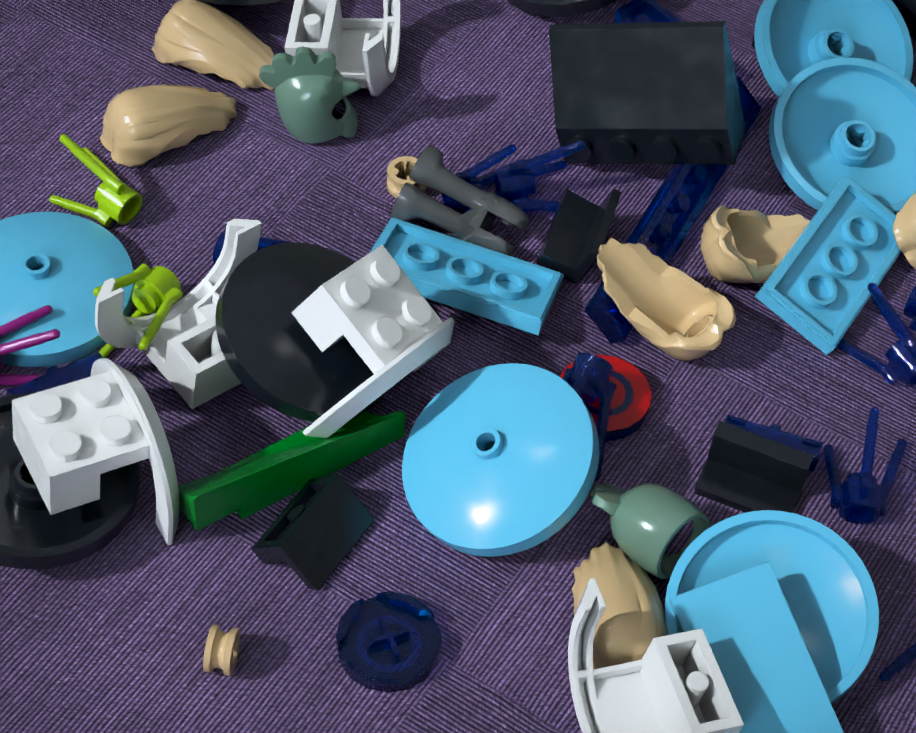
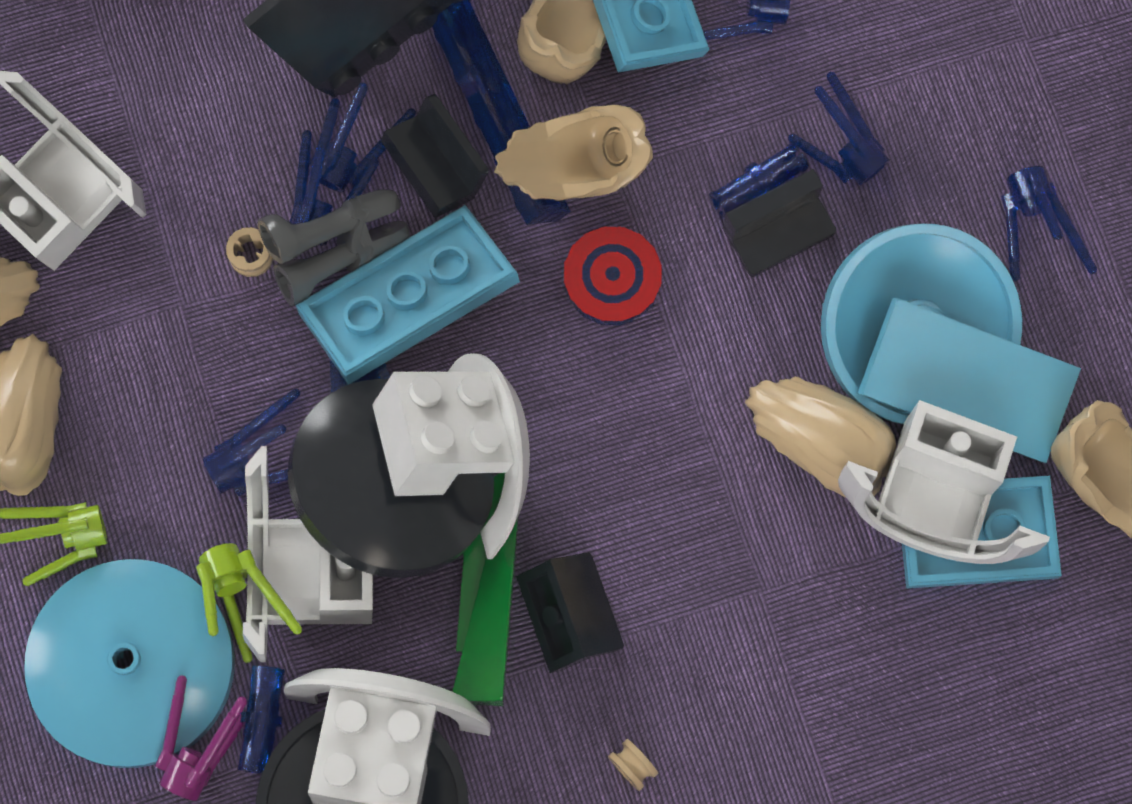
camera: 50 degrees left, 25 degrees up
sand green piece [259,46,361,144] -> none
clear blue tile [336,591,442,693] -> none
medium azure dish [402,363,599,557] -> none
clear blue plant [562,352,617,481] -> none
sand green piece [589,482,711,579] -> none

